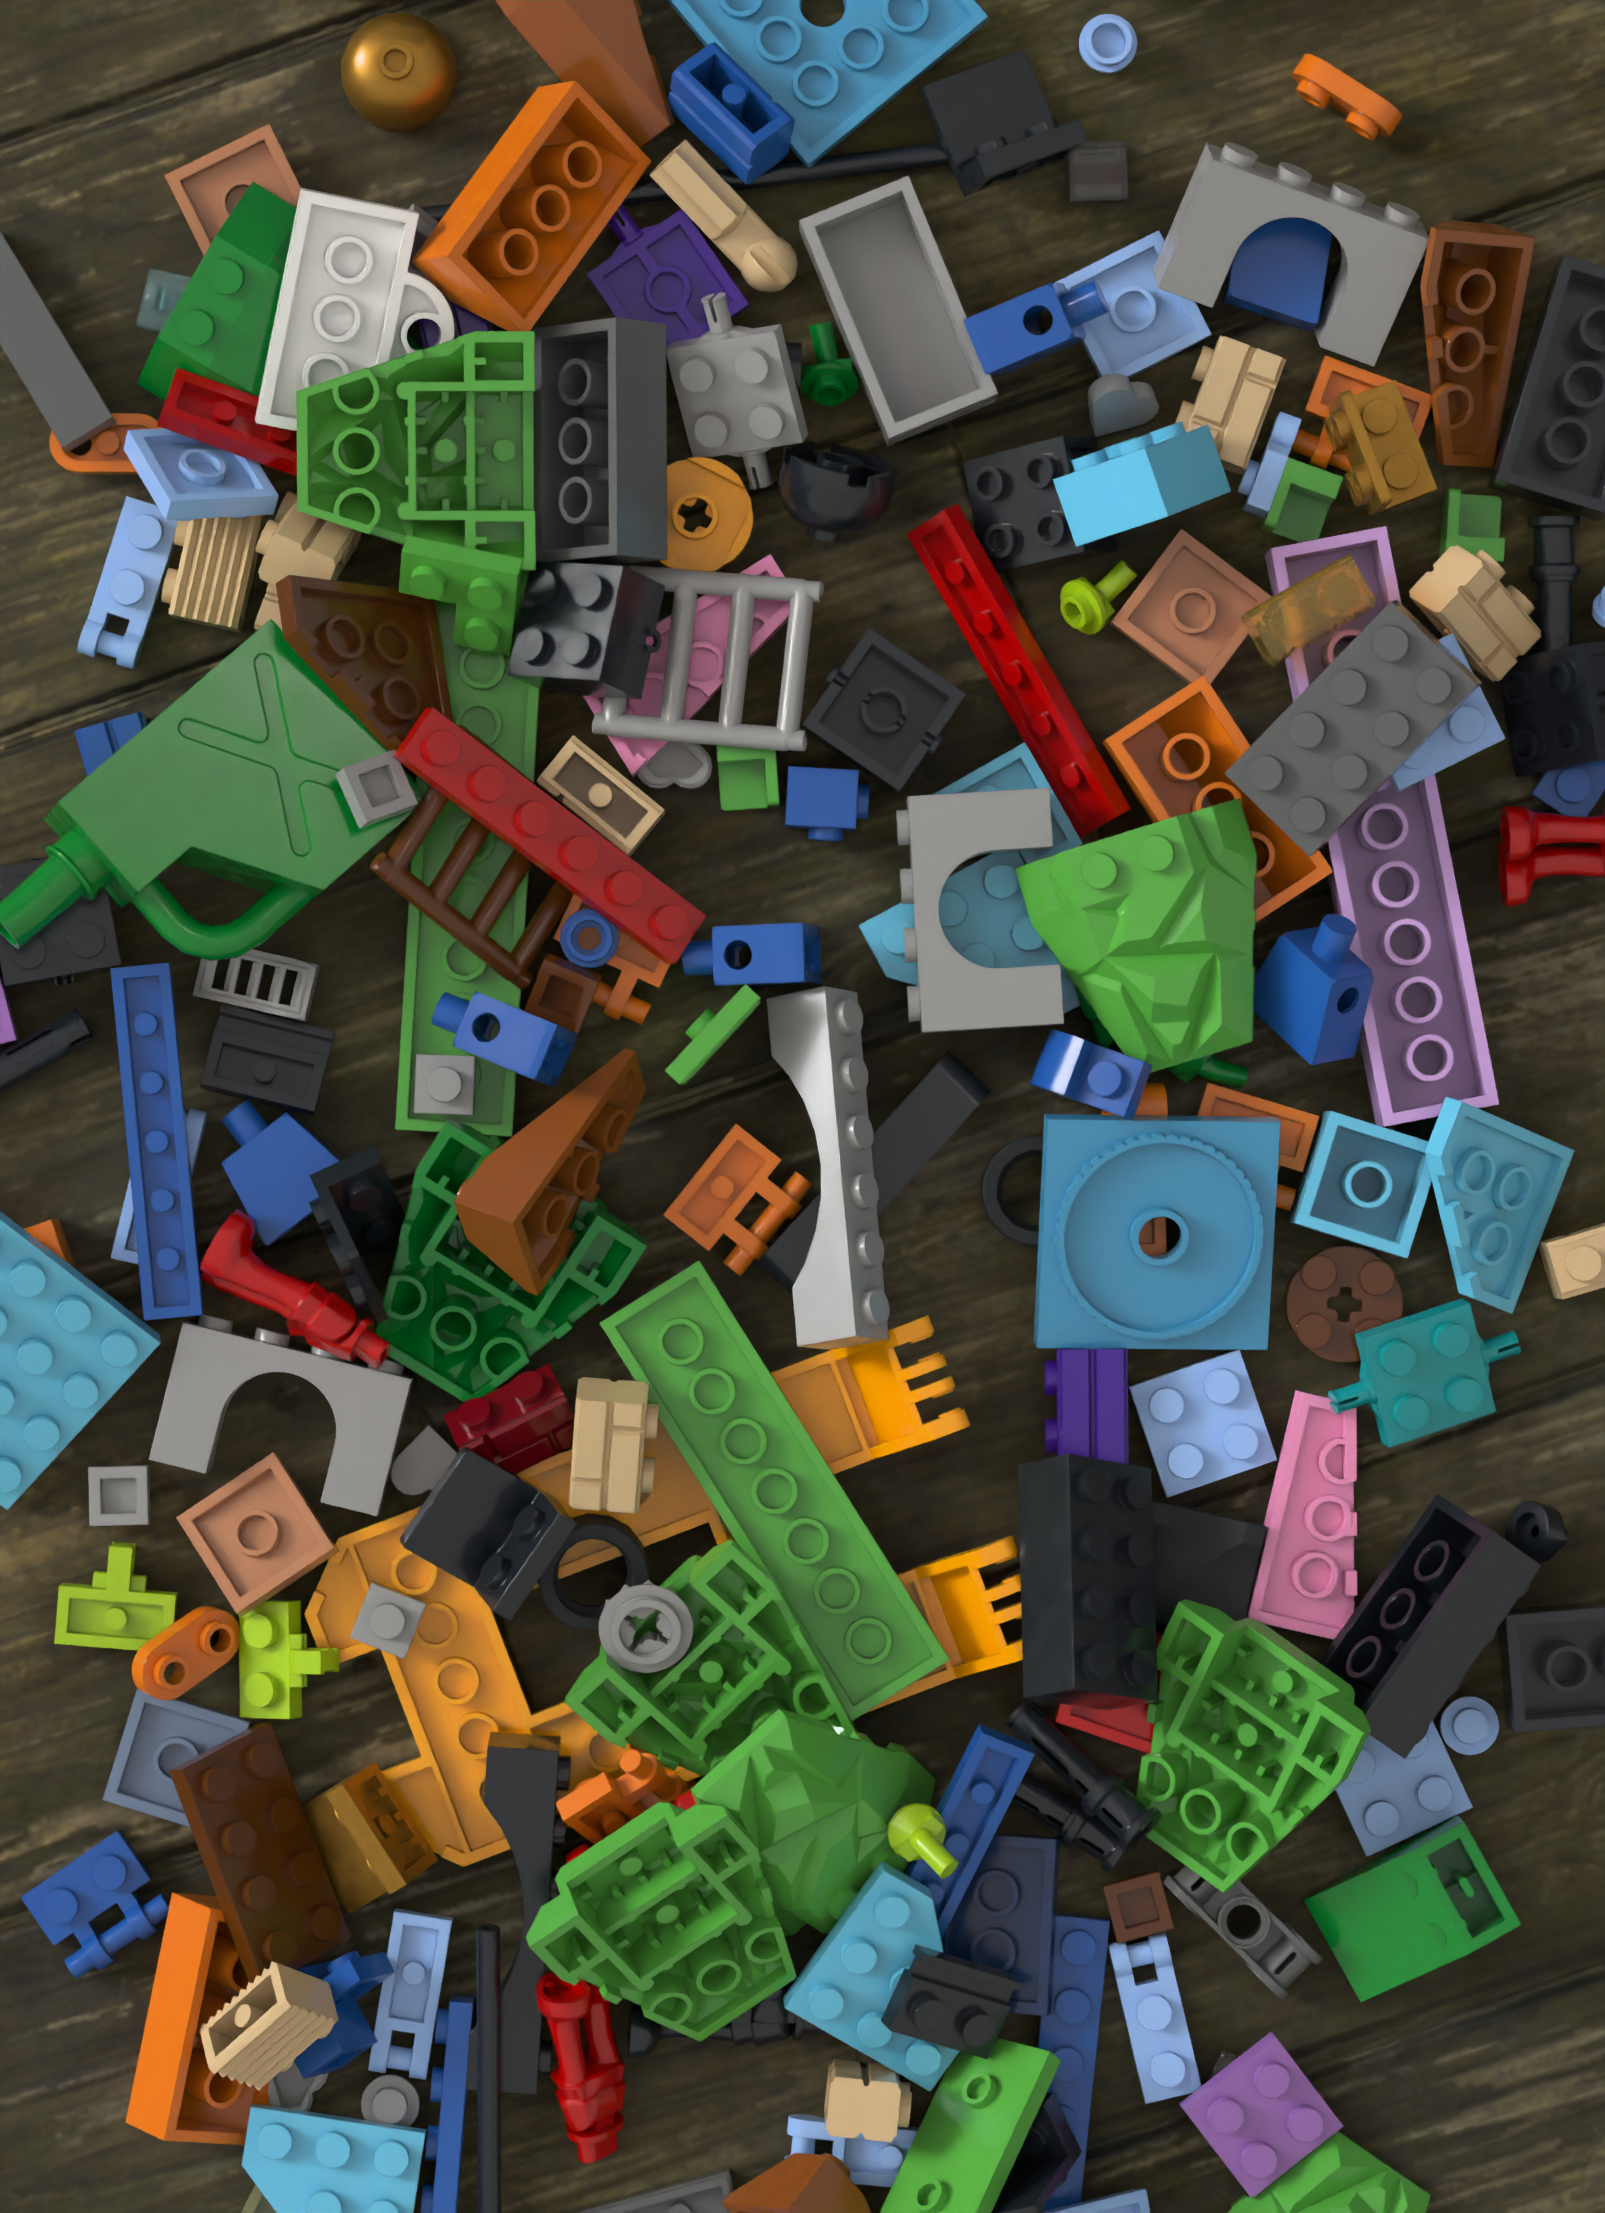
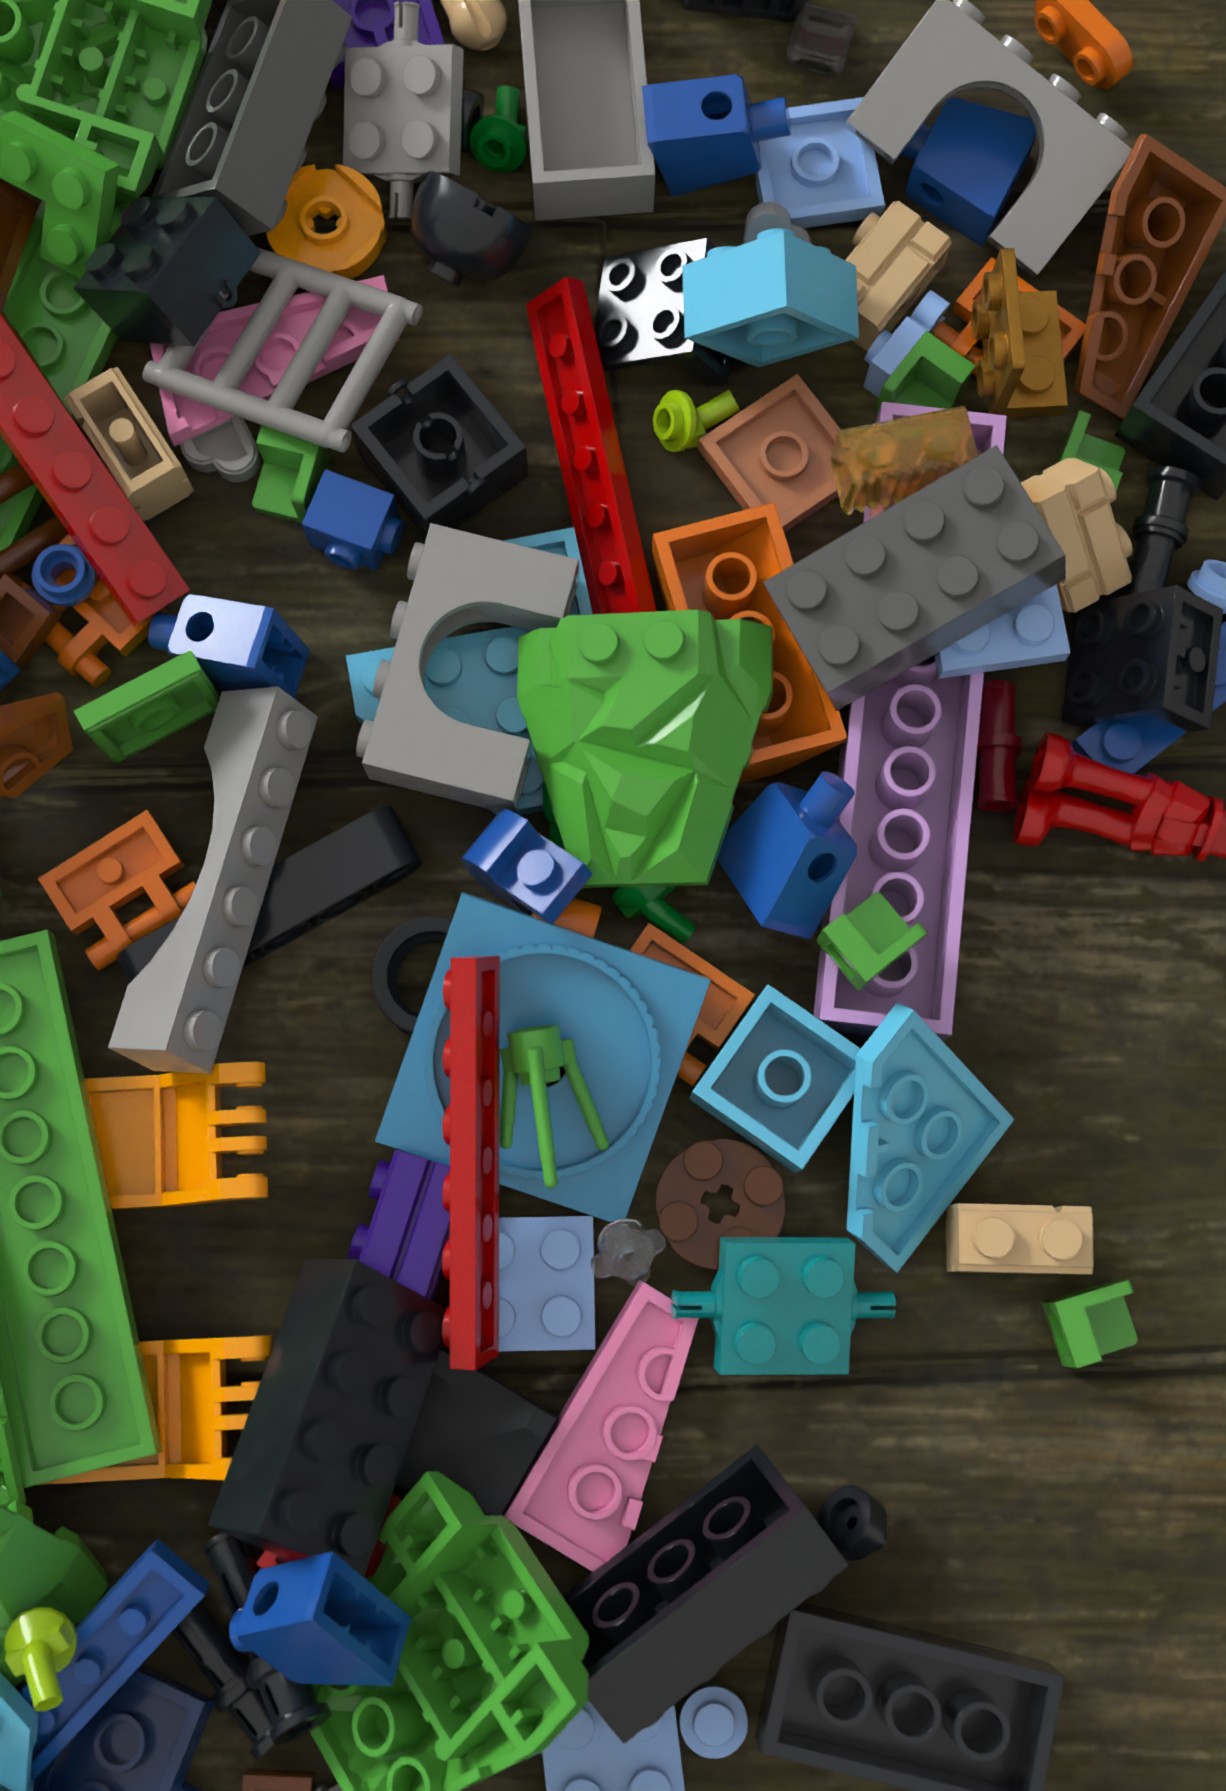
camera: 20 degrees right, 10 degrees down
none -> blue torso [229,1552,411,1686]
none -> red plate [442,955,500,1371]
none -> bright green plant [499,1024,609,1189]
none -> clear plate [590,1219,666,1286]
none -> bright green panel [816,893,928,991]
none -> dark red pin [976,680,1022,812]

